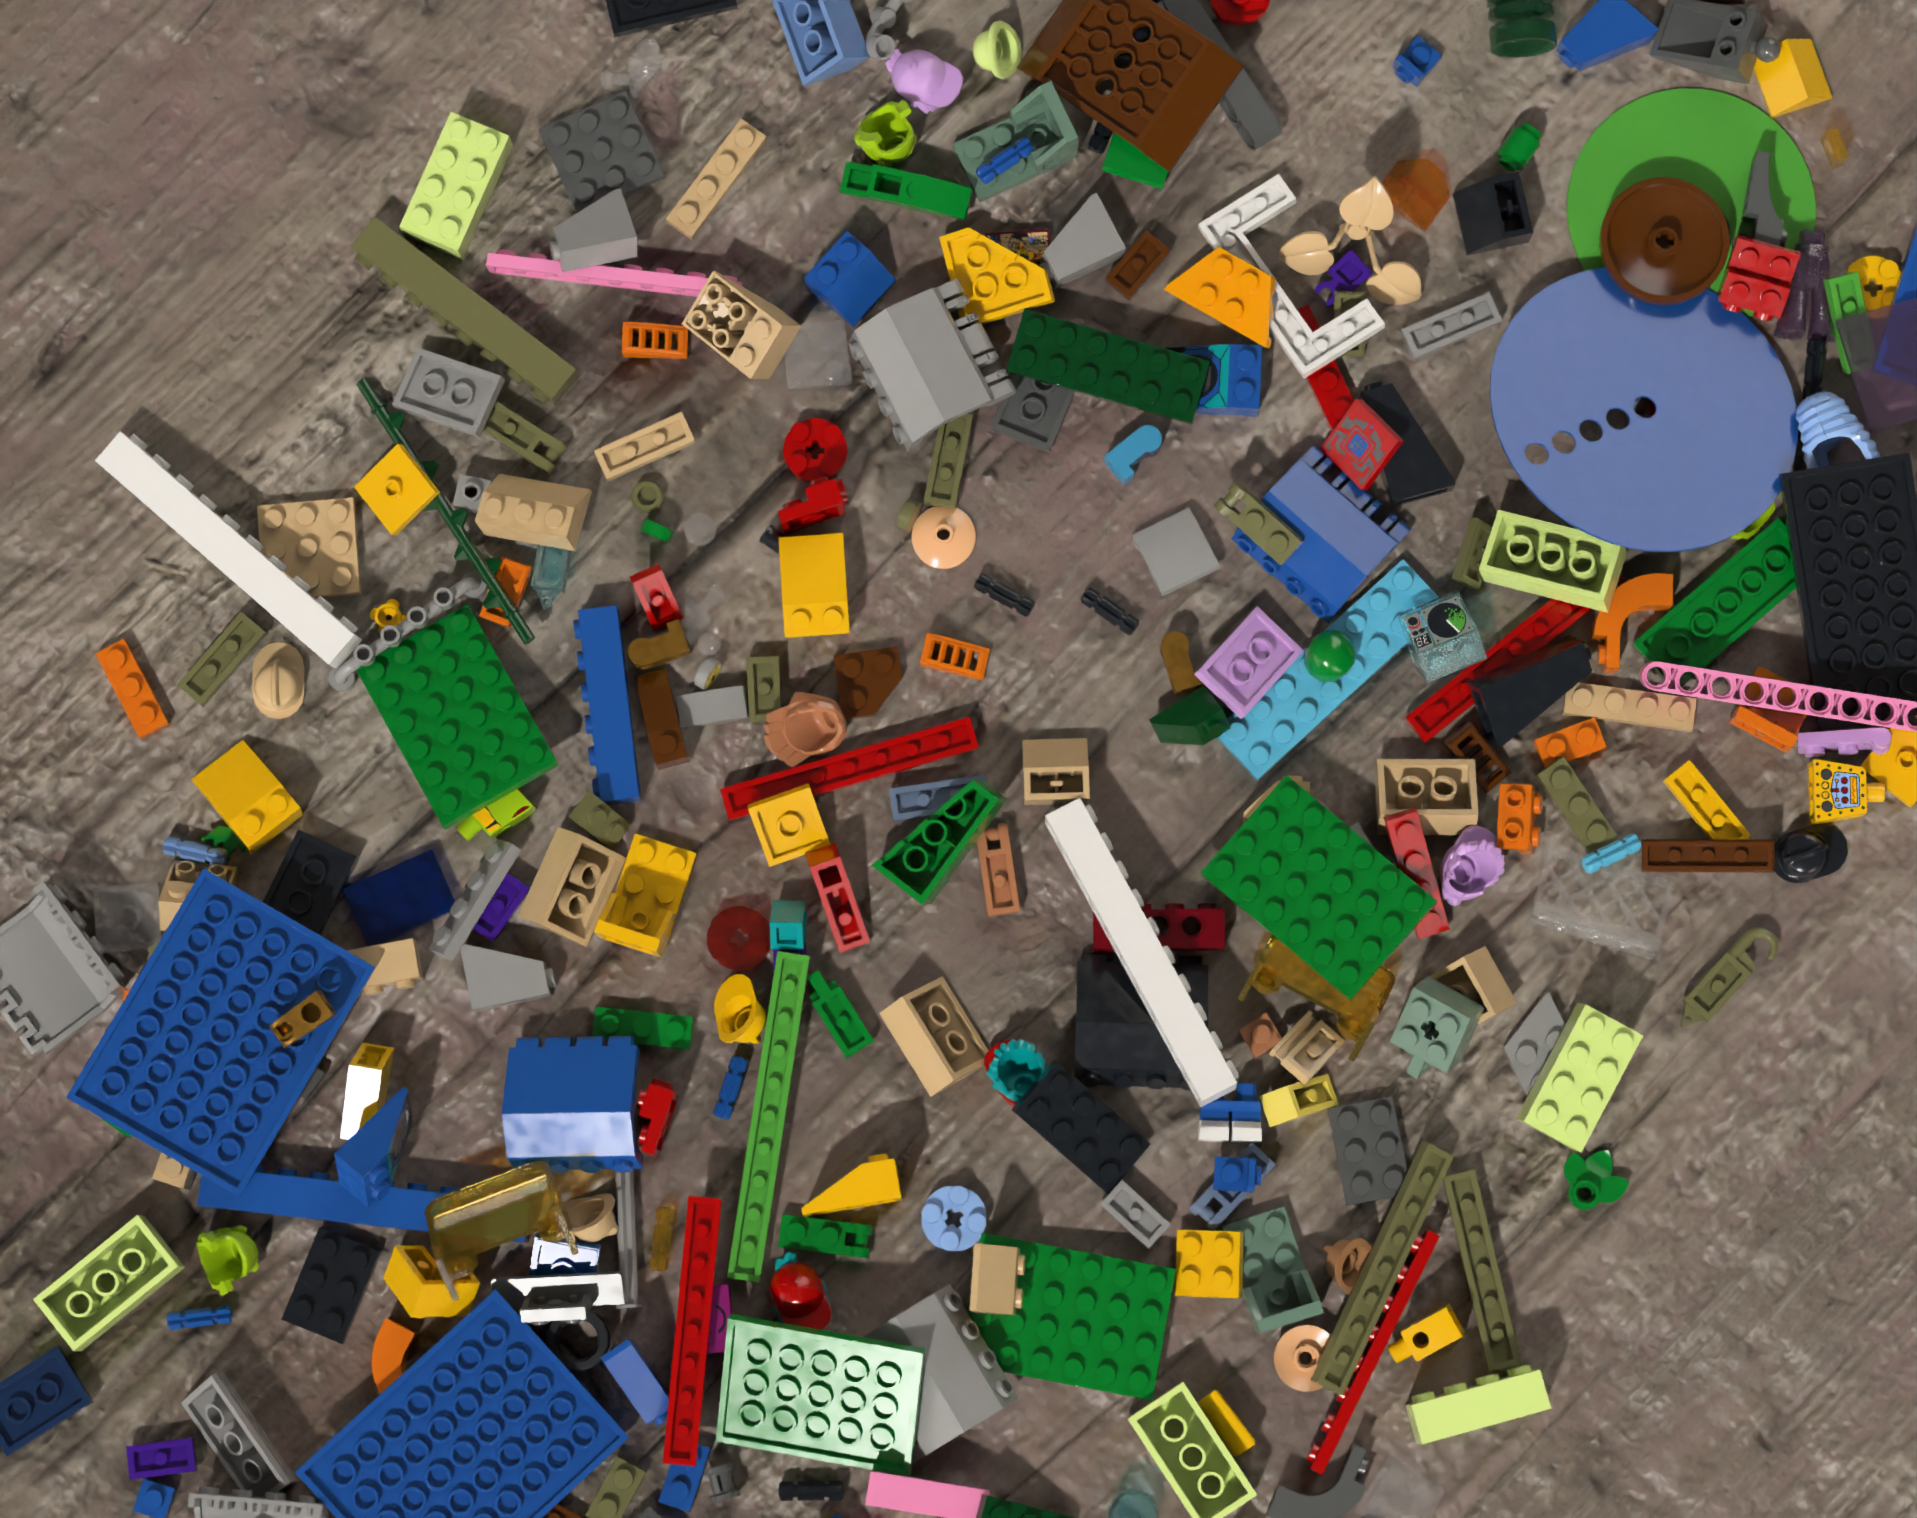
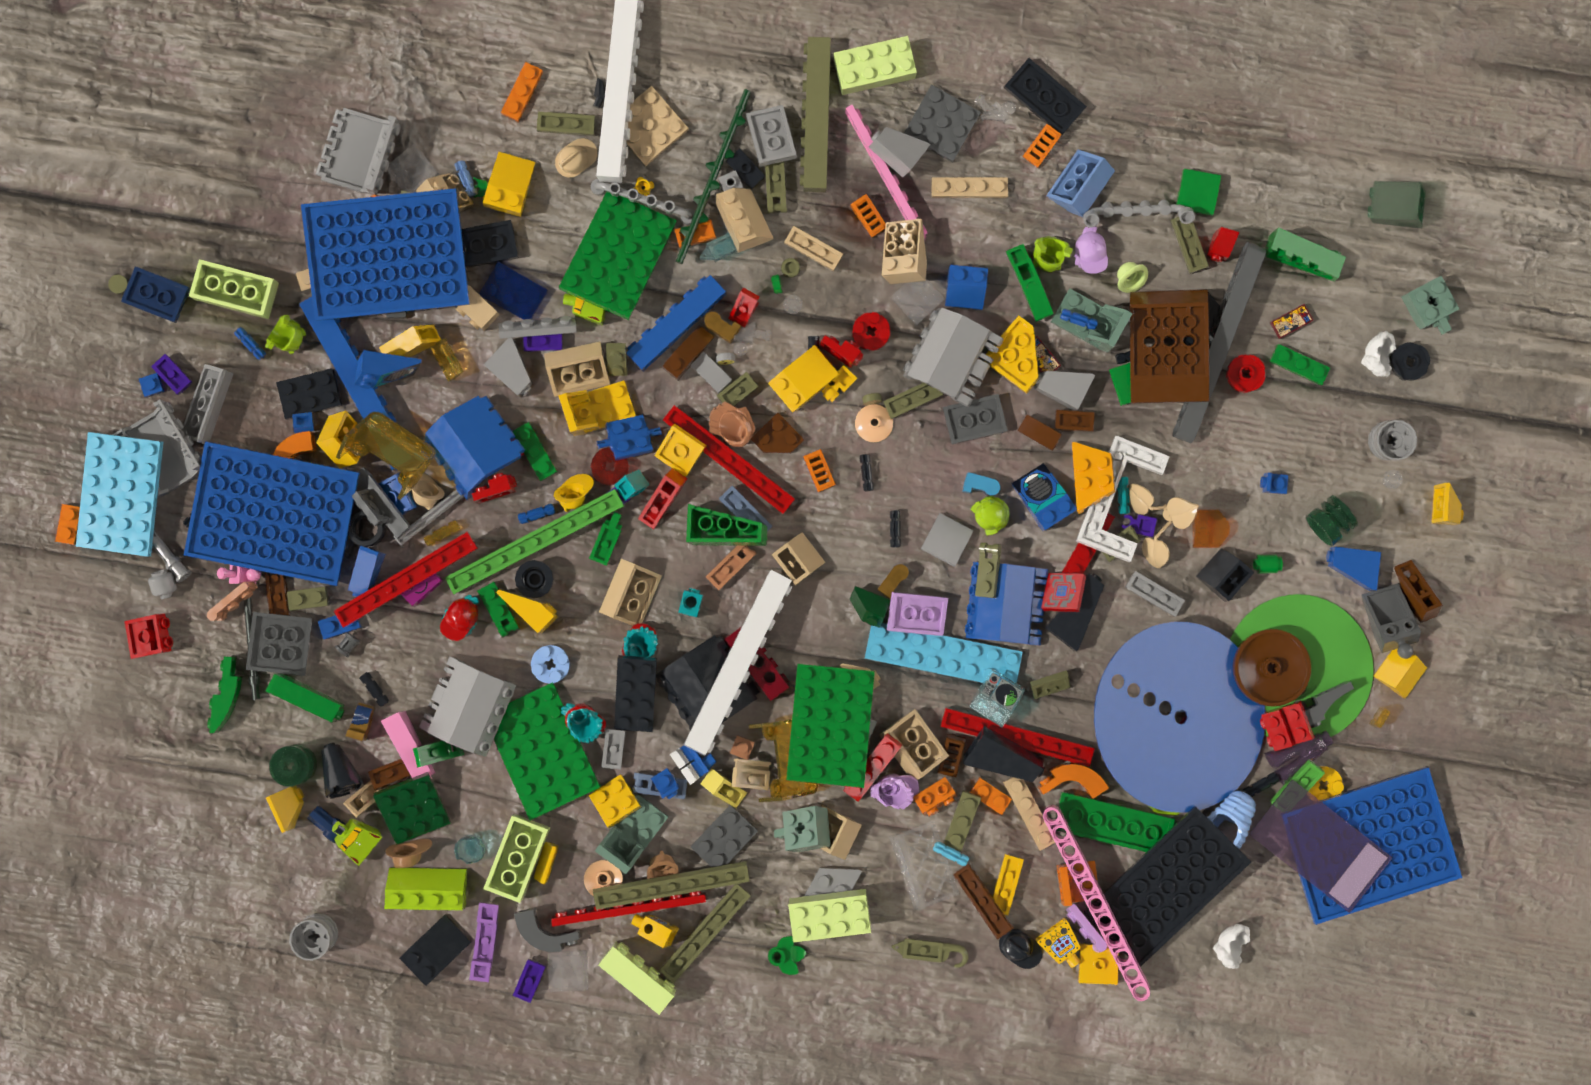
camera: 45 degrees right, 5 degrees up
pearl gold leg [269,990,337,1049] -> none
yellow plate [354,444,440,535] -> none
plate [716,1314,926,1477] -> none
tan slope [970,1243,1025,1315] -> none
dark green plate [1006,309,1210,425] -> none
green hair [1304,630,1356,682] -> none
yellowish green brick [1479,510,1627,613] -> none
none -> blue plate [292,412,314,433]
none -> green plate [413,741,464,768]
none -> clear yellow plate [431,338,464,382]
none -> black piece [515,560,554,598]
none -> teal hair [561,703,606,743]
none -> black bar [593,78,605,109]
none -> blue plate [597,415,662,461]
none -> teal brick [678,588,703,618]
none -> black plate [726,148,765,190]
none -> yellow plate [821,365,857,402]
none -> lime helmet [970,496,1010,536]
none -> reddish brown slope [1017,414,1062,451]
none -> orange slope [1023,124,1061,168]
none -> teal axle [1117,477,1130,514]

